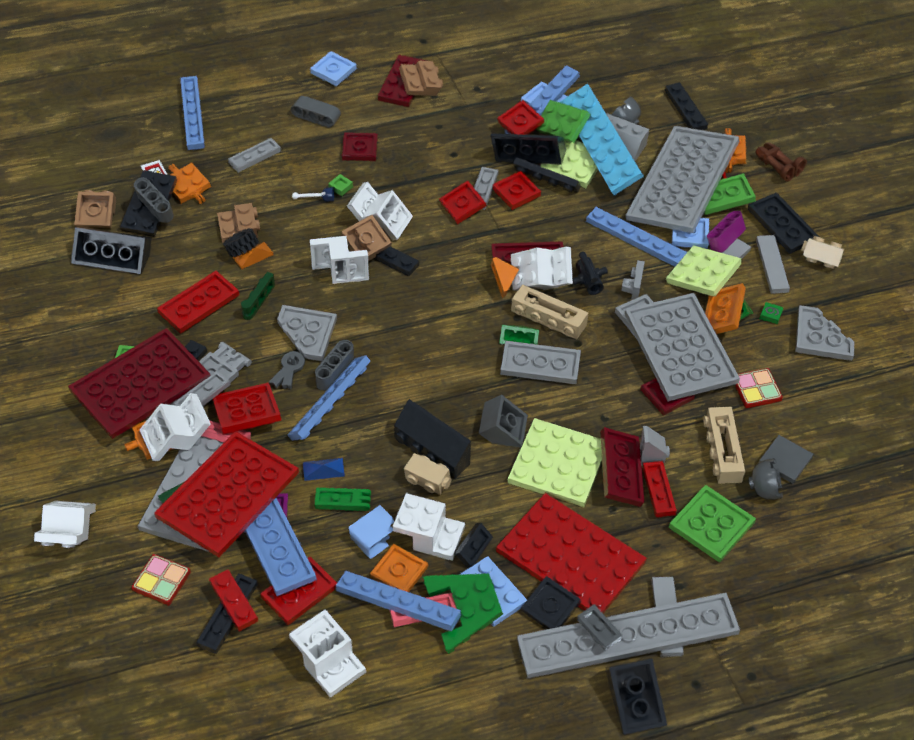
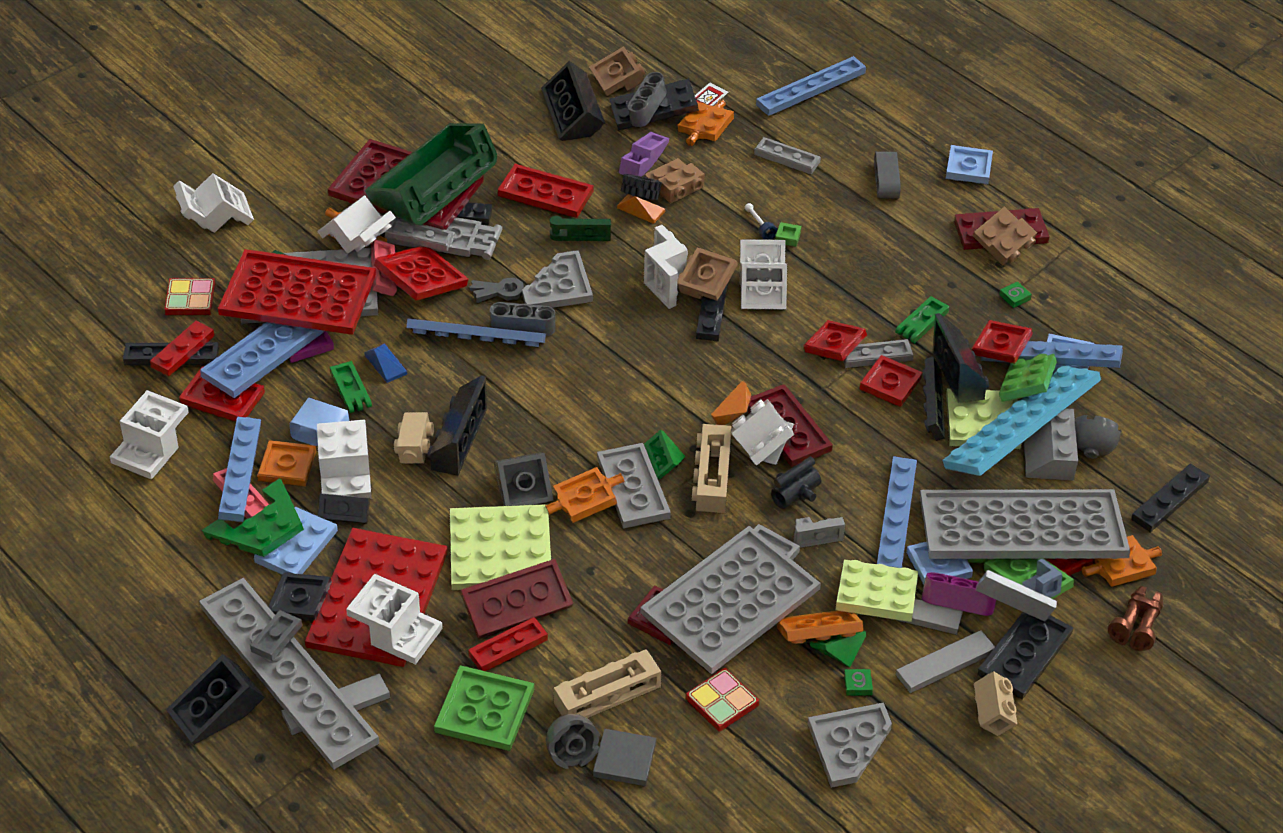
camera: 65 degrees right, 5 degrees down
dark red tile [342,133,378,161] -> none
light grey slope [640,426,669,466] -> none
none -> white bracket [346,574,442,665]
none -> dark green windscreen [365,123,497,225]
none -> orange plate [545,467,625,523]
none -> medium lavender slope [619,132,669,177]
none -> green hinge [895,296,949,343]
none -> light grey tile [976,570,1057,621]
none -> green tile [999,281,1032,308]
none -> sand blue panel [1022,559,1062,598]

